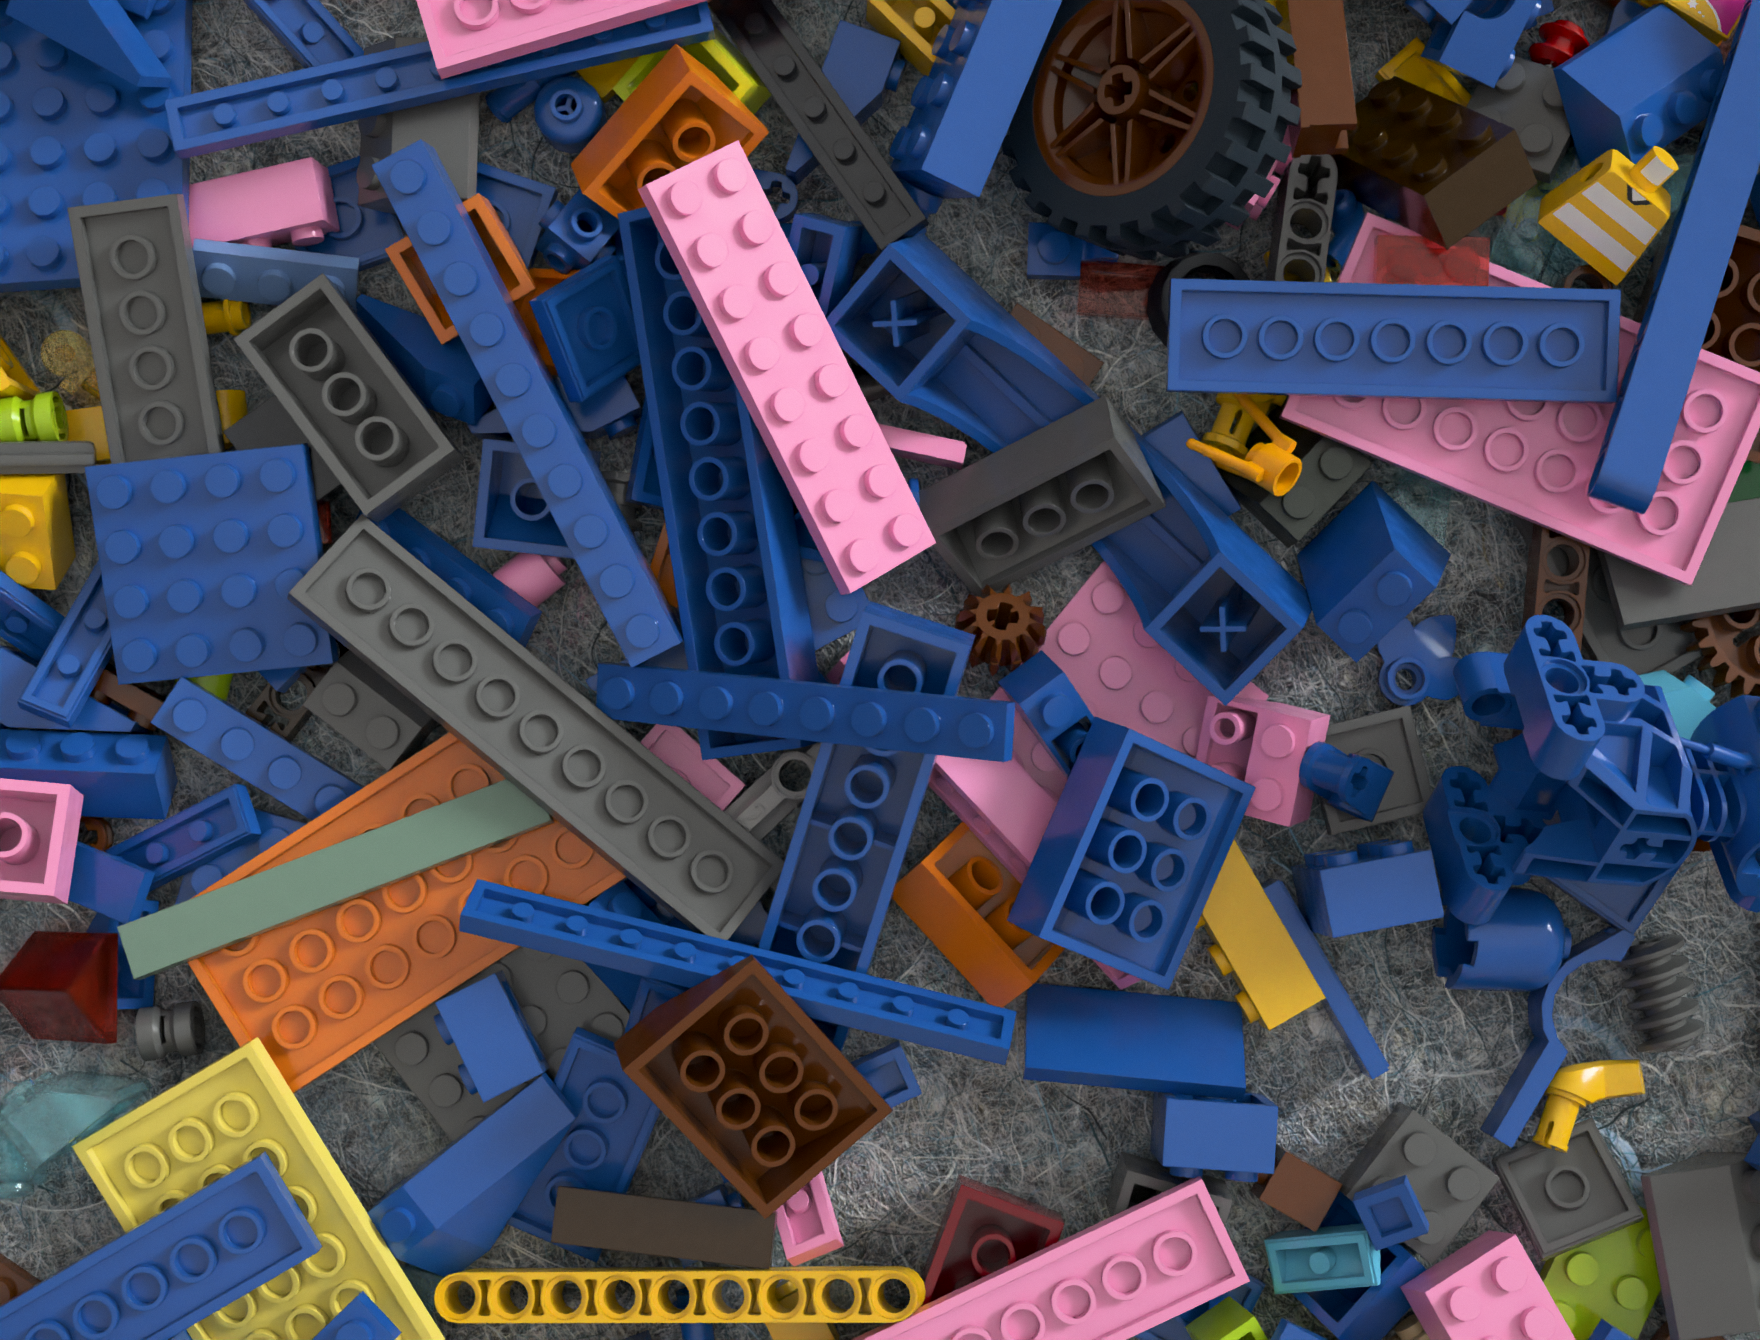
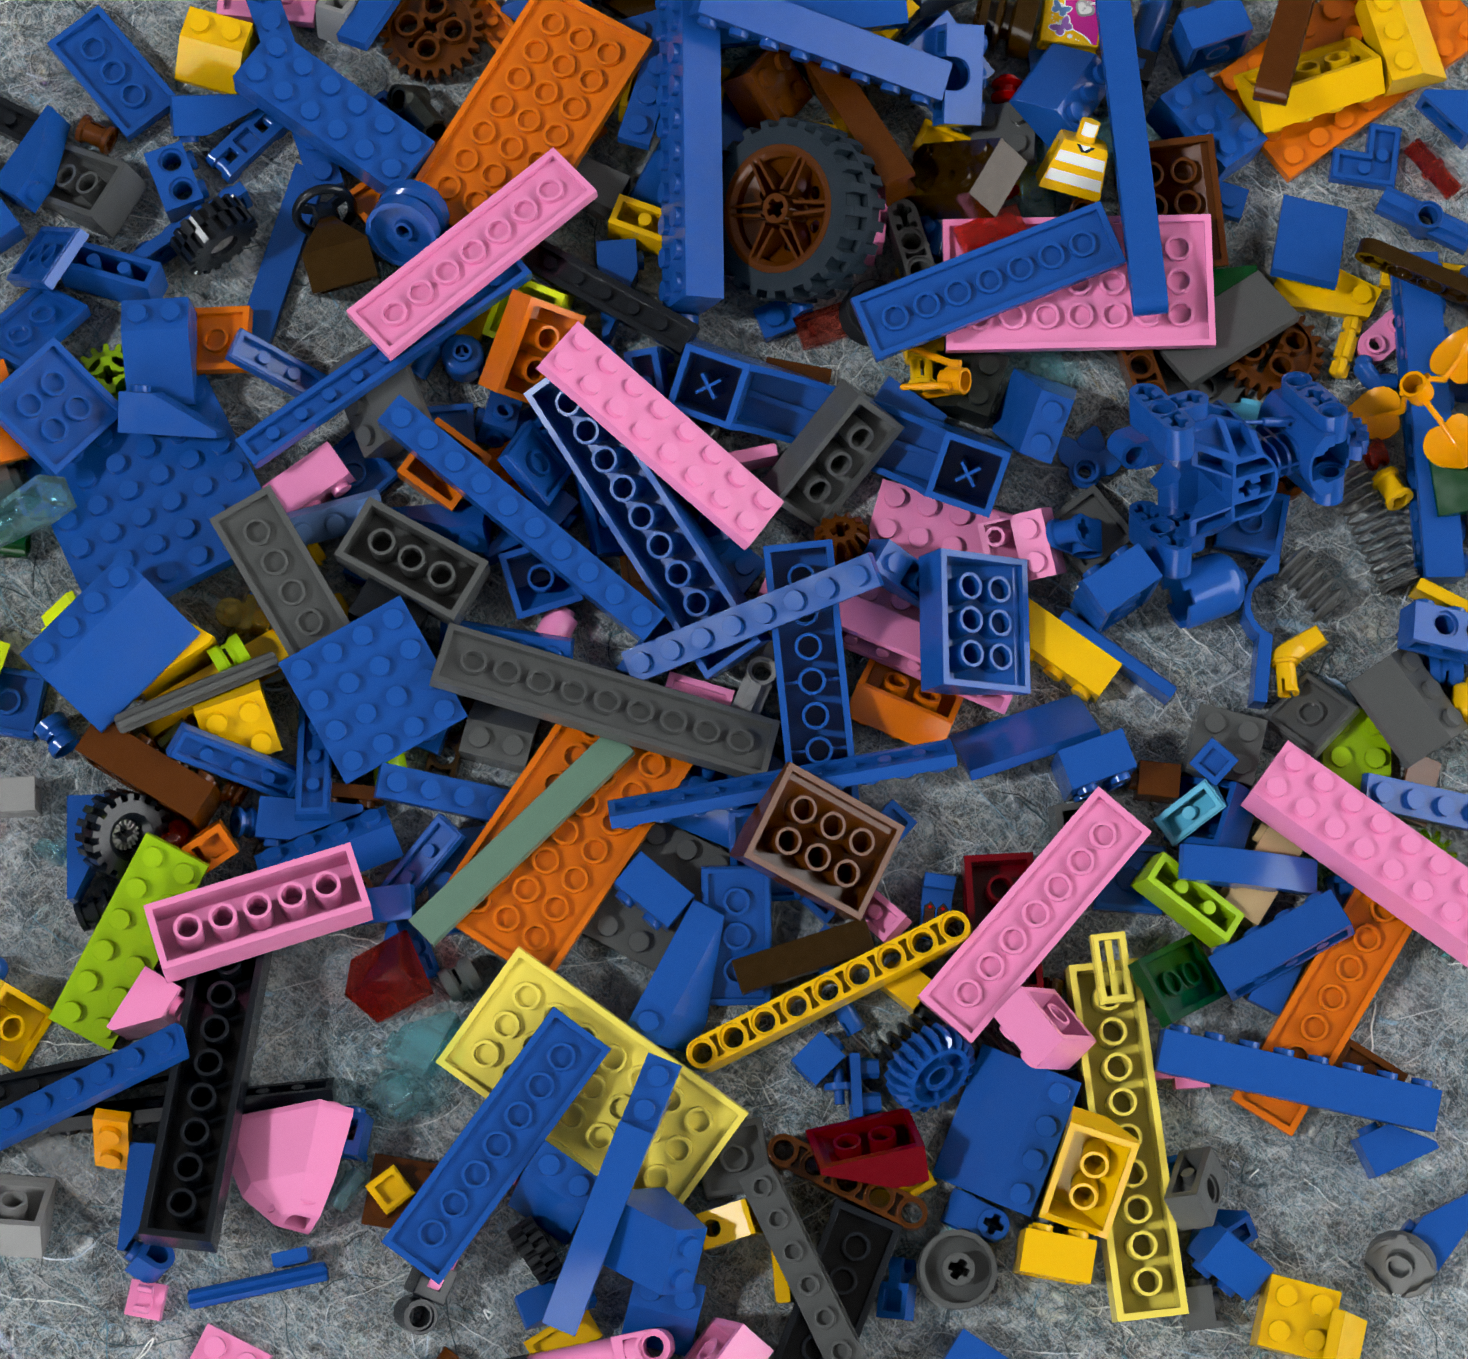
camera: 25 degrees left, 10 degrees down
none -> blue leg [918,872,956,940]

